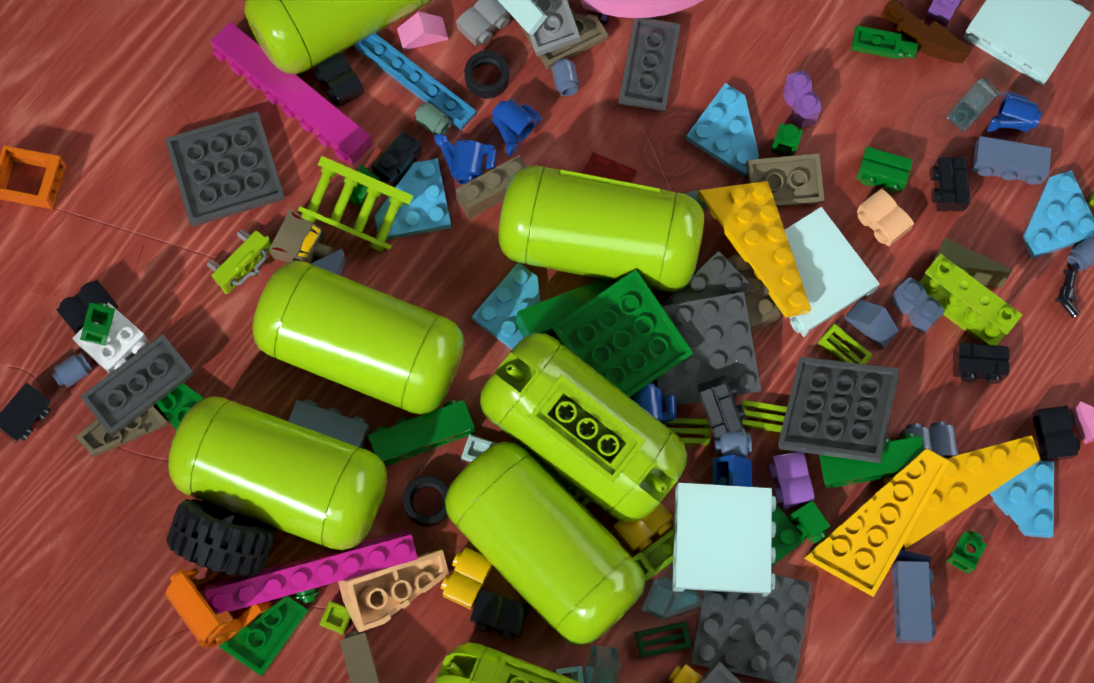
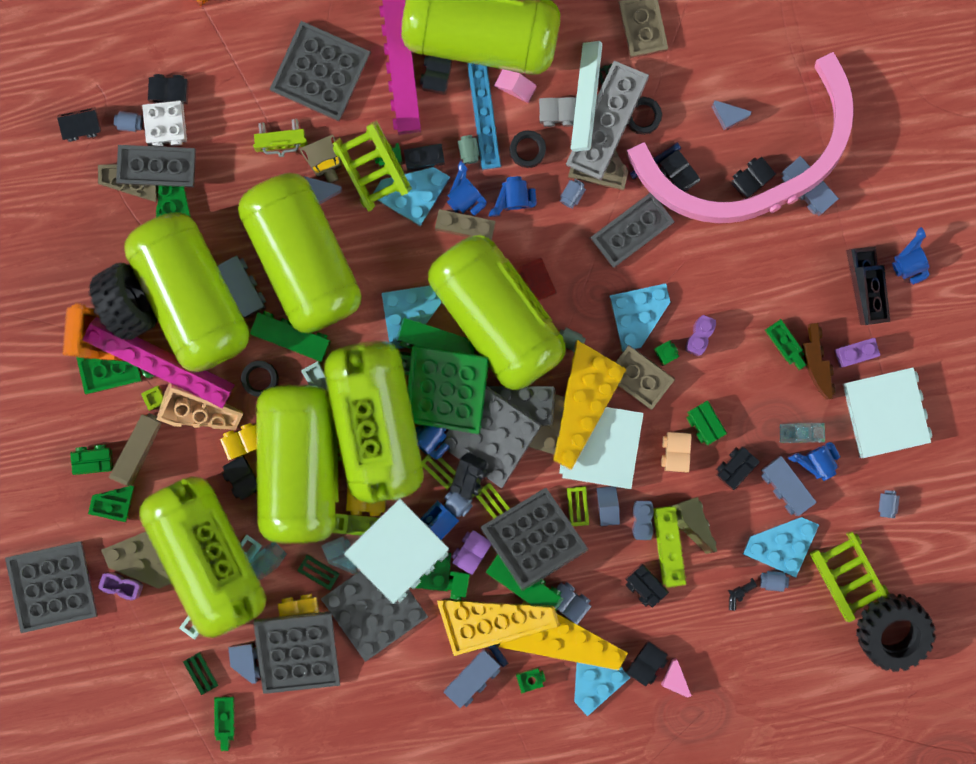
camera: 40 degrees right, 15 degrees up
green brick [80,303,115,346] -> none

